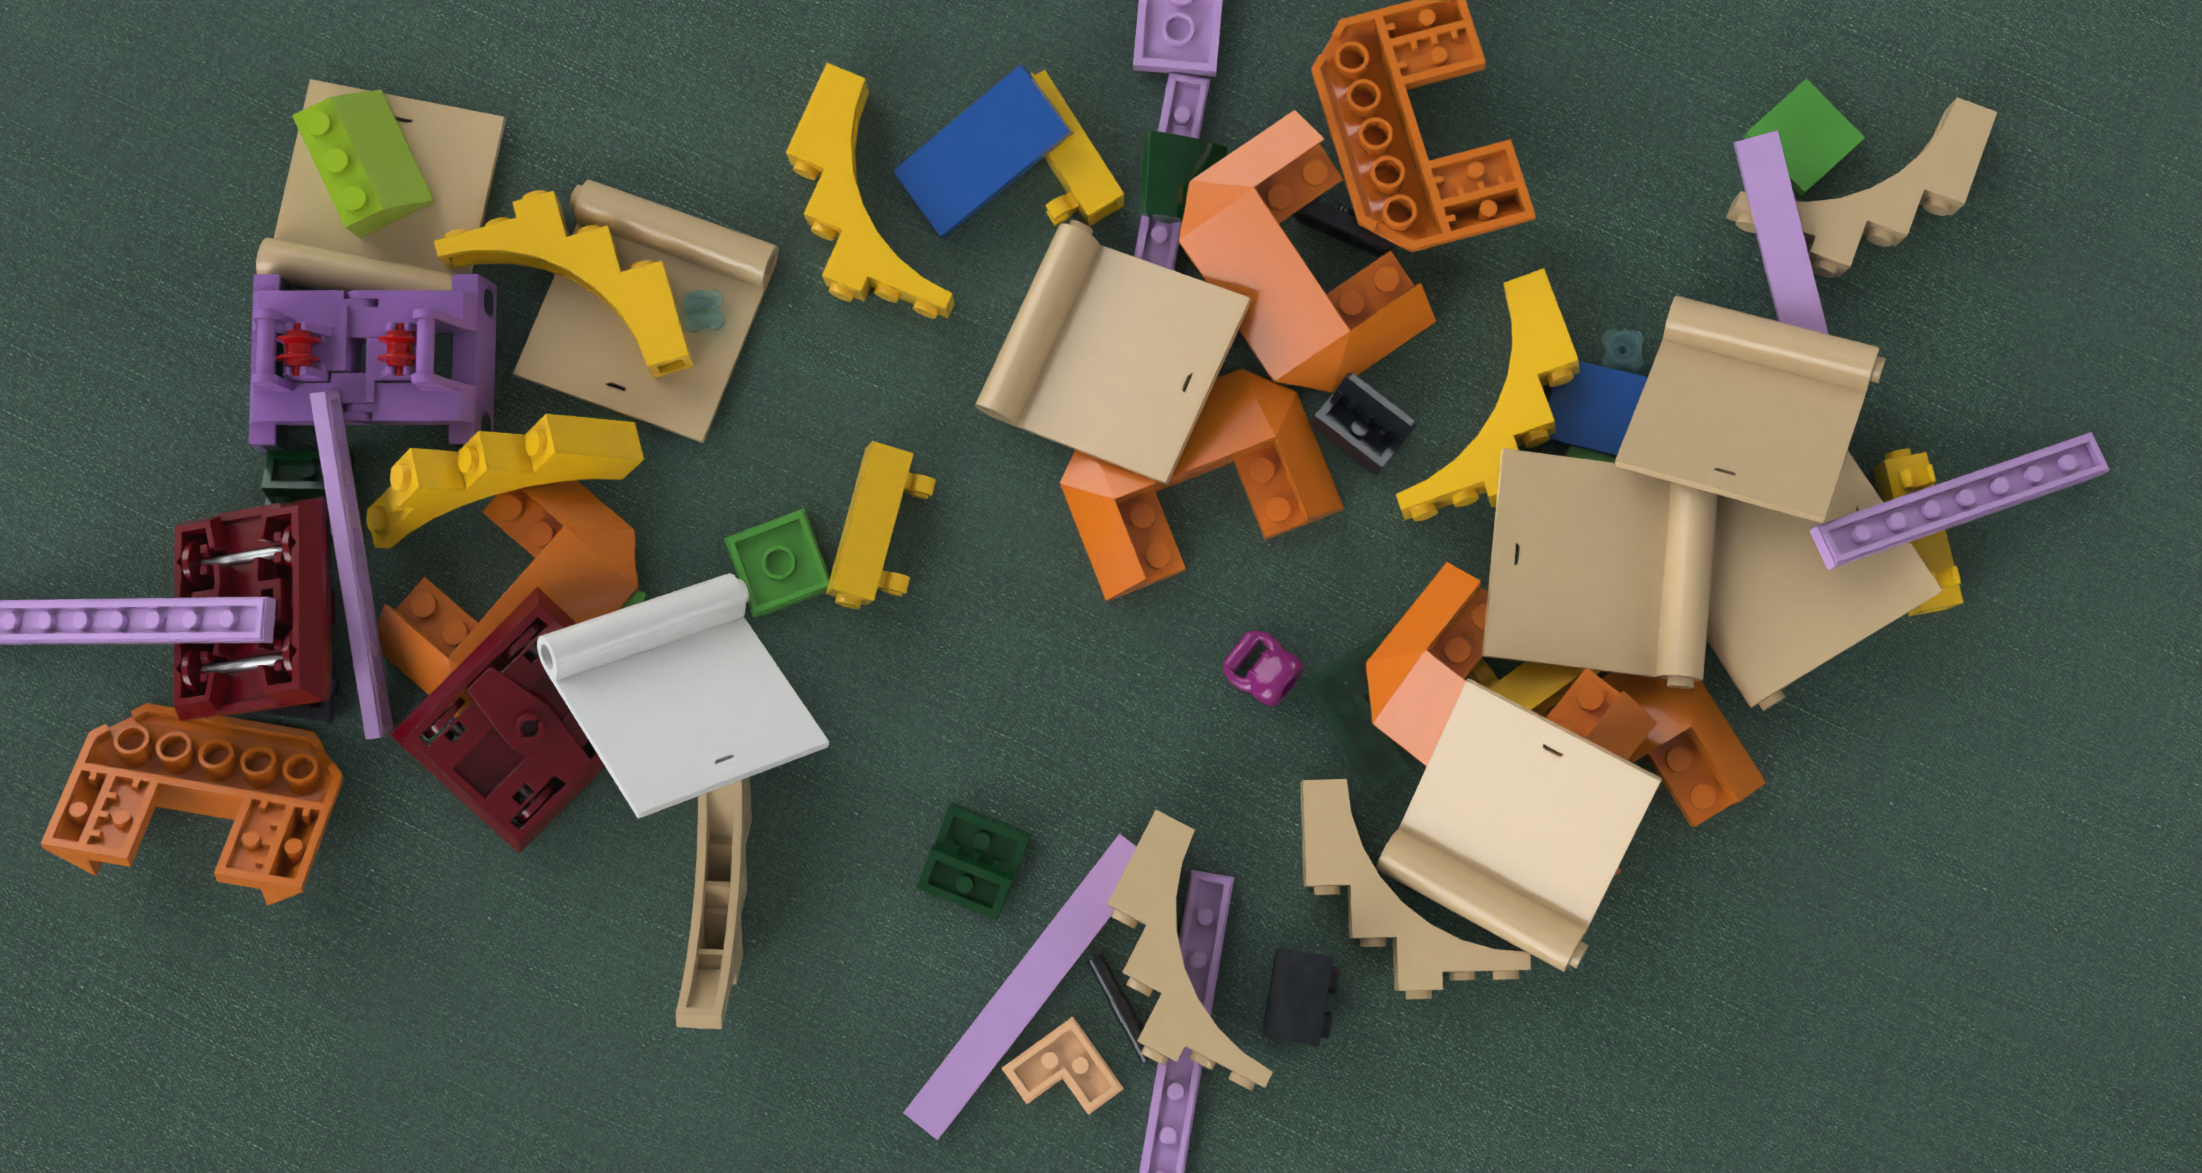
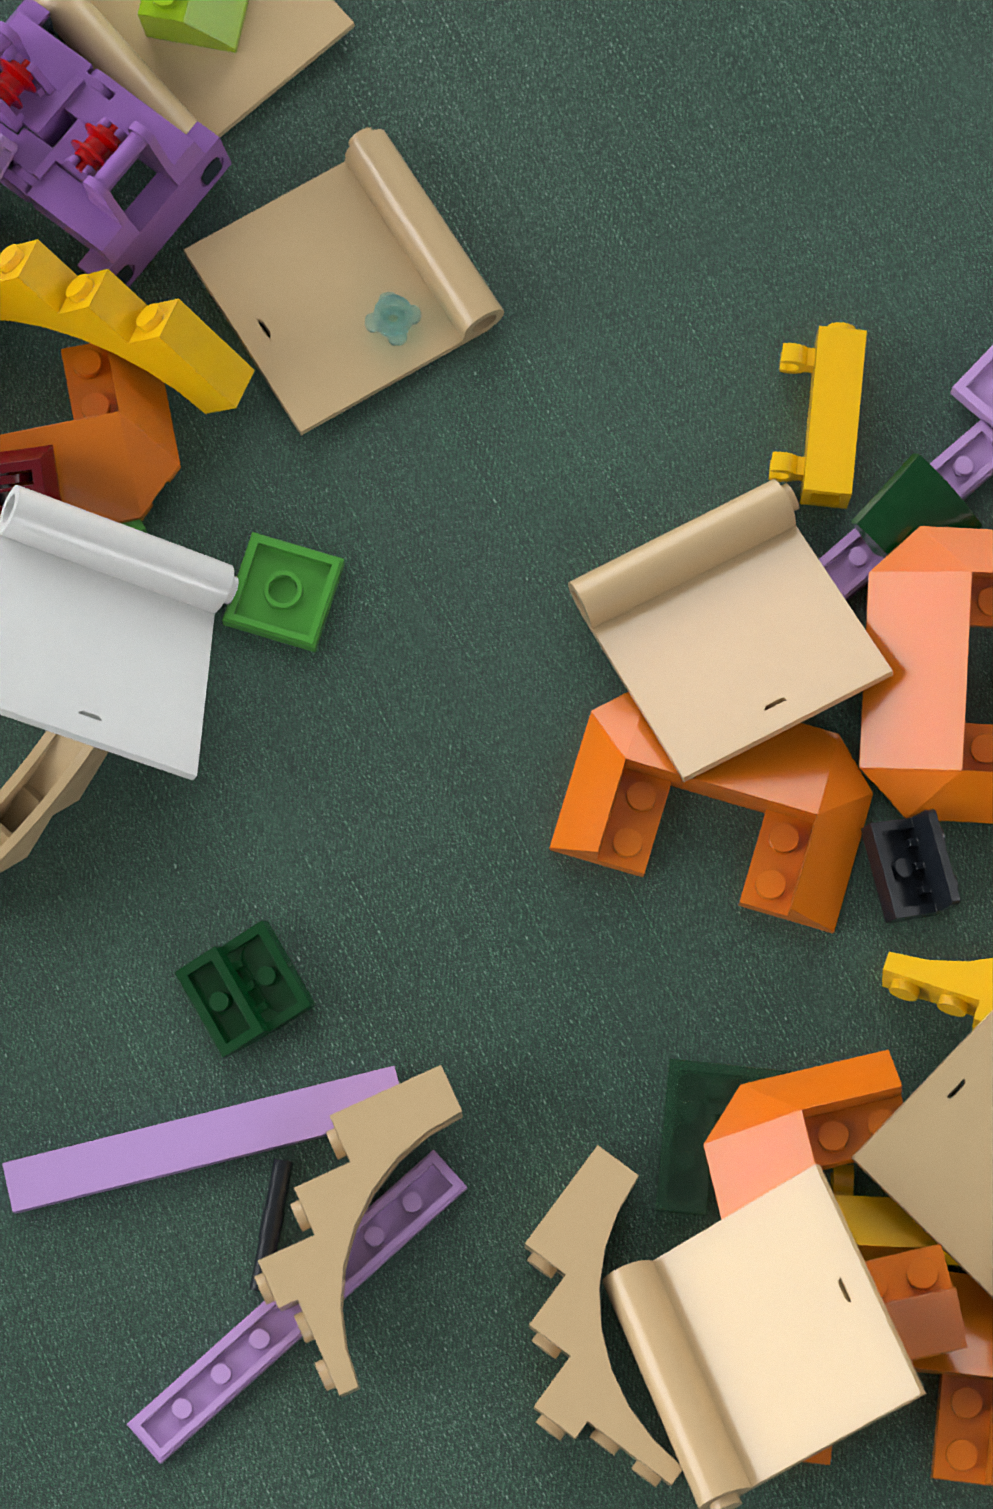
camera: 35 degrees right, 5 degrees down
yellow arch [434,190,694,378] -> none
yellow arch [786,63,955,319] -> none
yellow brick [826,441,936,609] -> none
blue tile [893,64,1073,238] -> none
light nougat tile [1001,1017,1124,1115] -> none
magenta piece [1222,630,1303,707] -> none
black slope [1261,948,1340,1047] -> none

